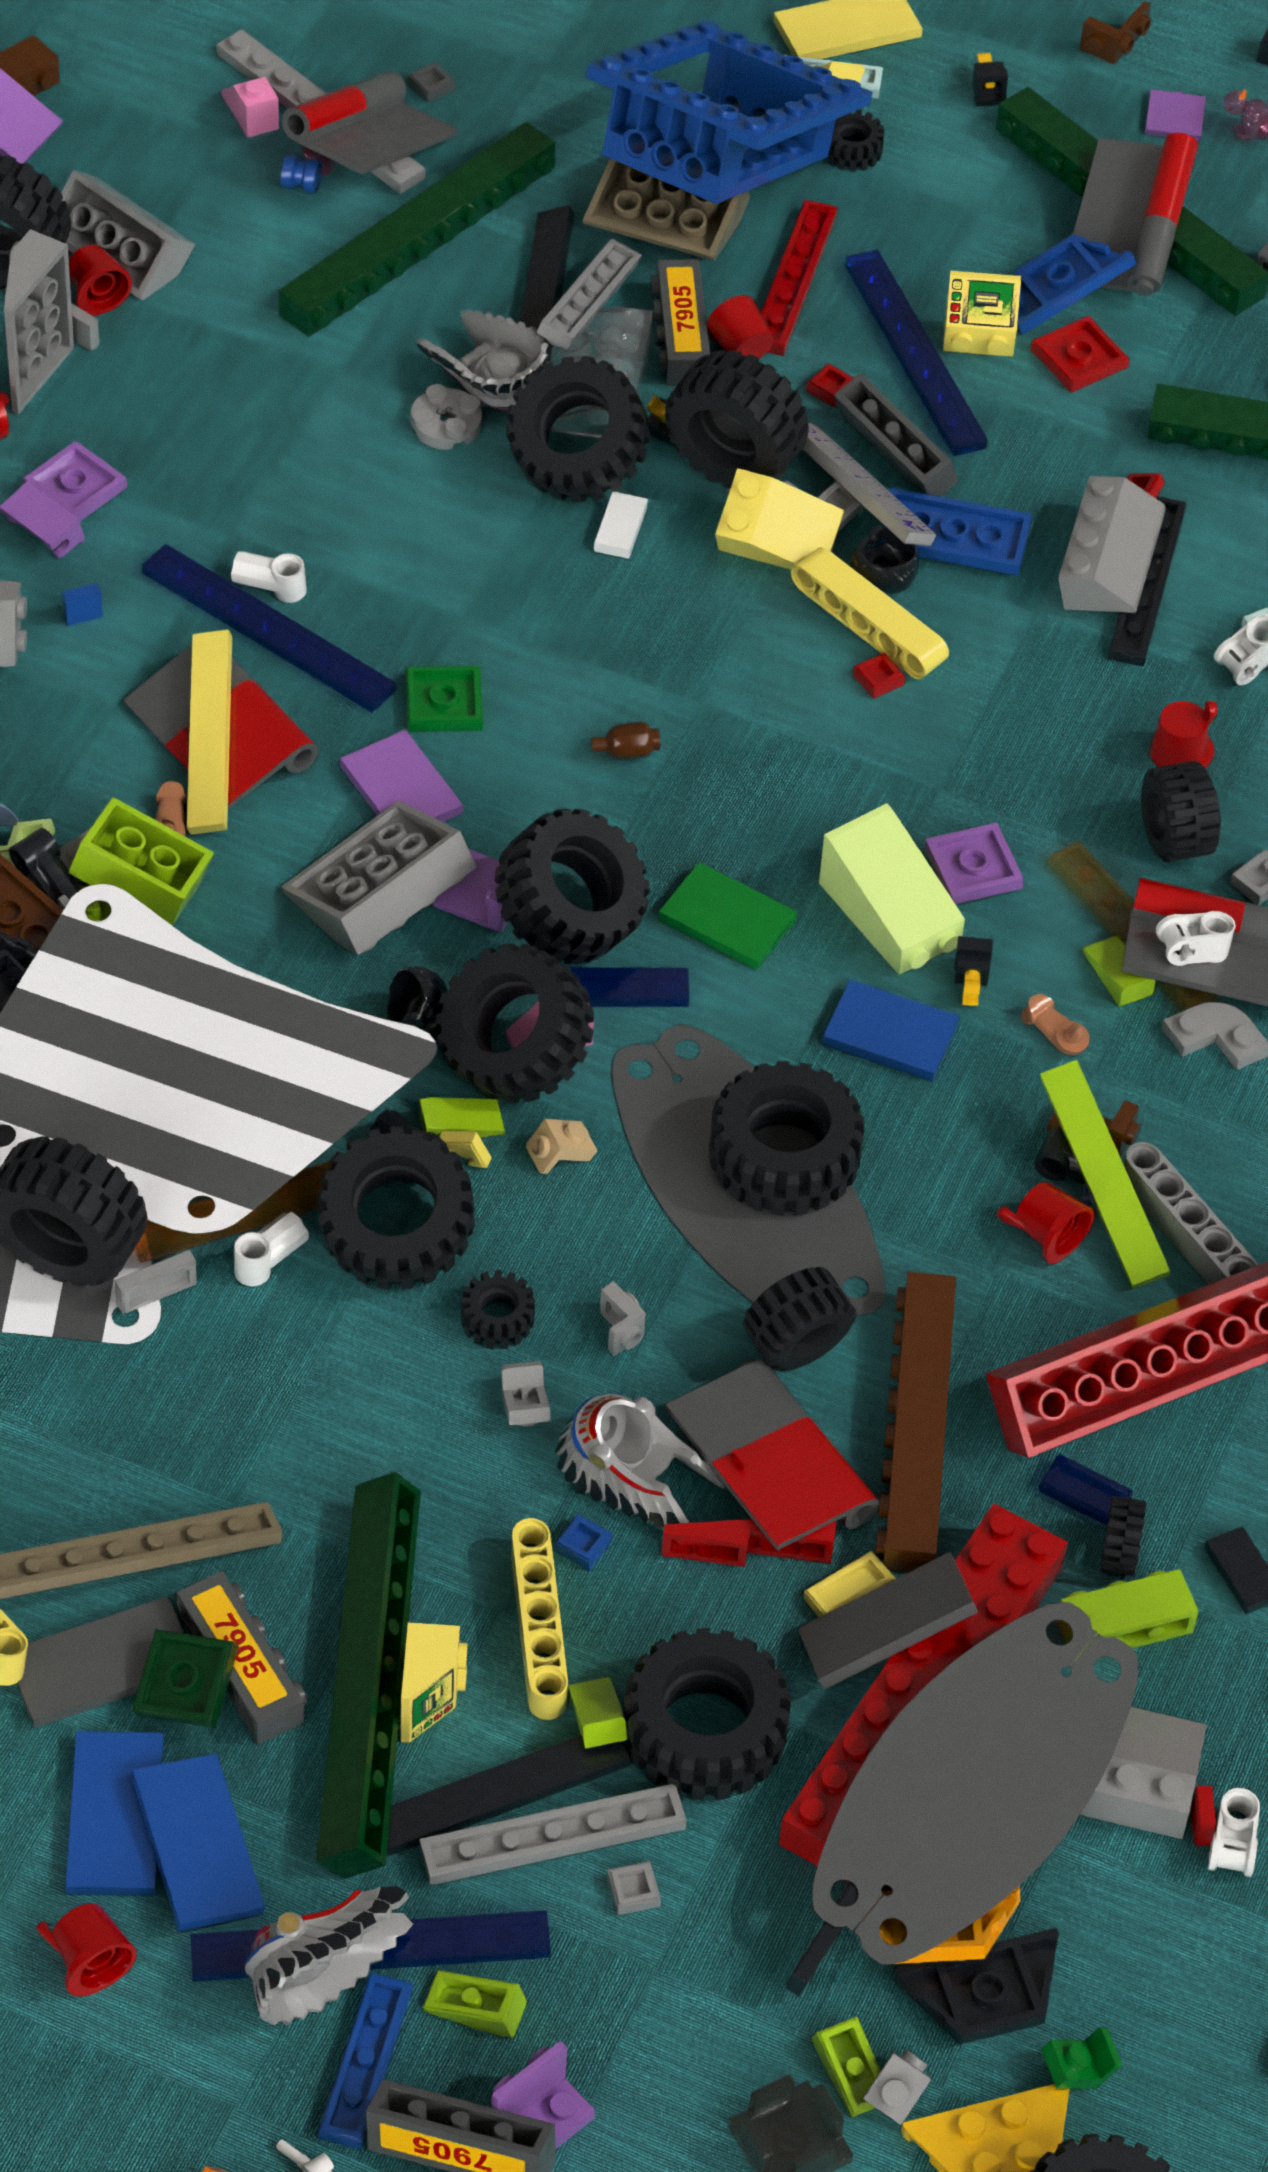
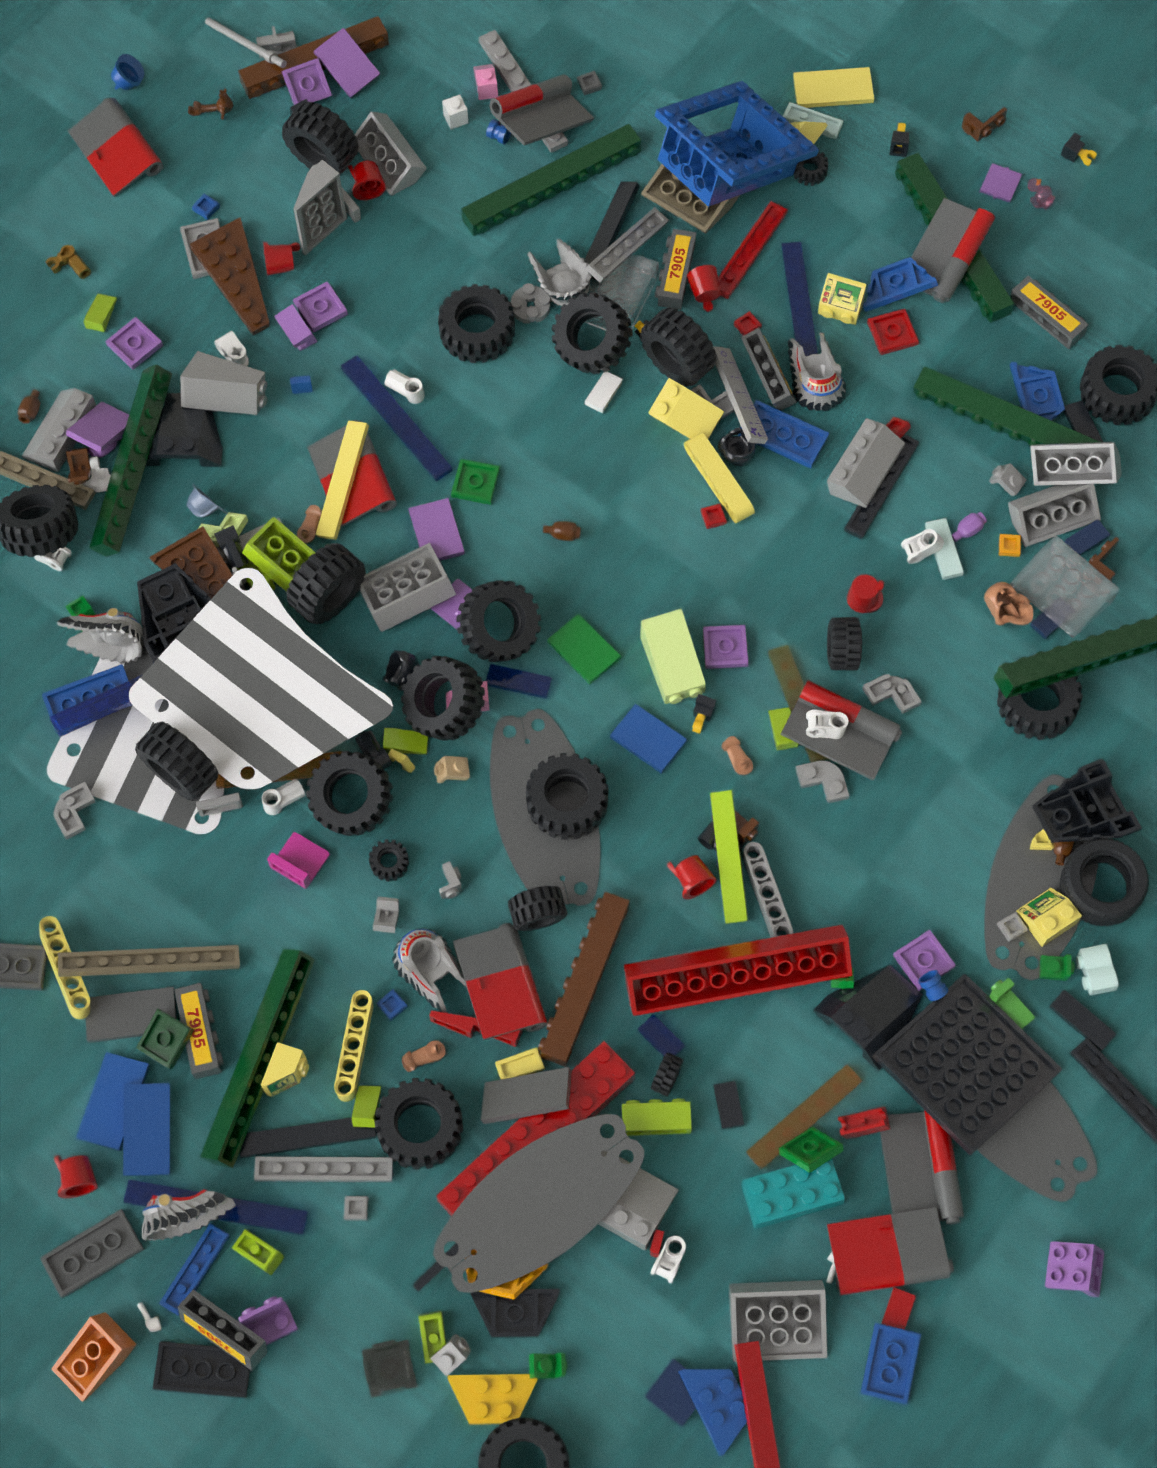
camera: 20 degrees right, 15 degrees up
none -> dark grey tile [40,1209,145,1299]
none -> dark pink bracket [267,832,330,889]
none -> black tyre [287,543,366,624]
none -> nougat piece [402,1041,445,1072]
none -> black tyre [438,284,515,363]
none -> white brick [442,95,468,129]
none -> light grey piece [787,333,846,411]

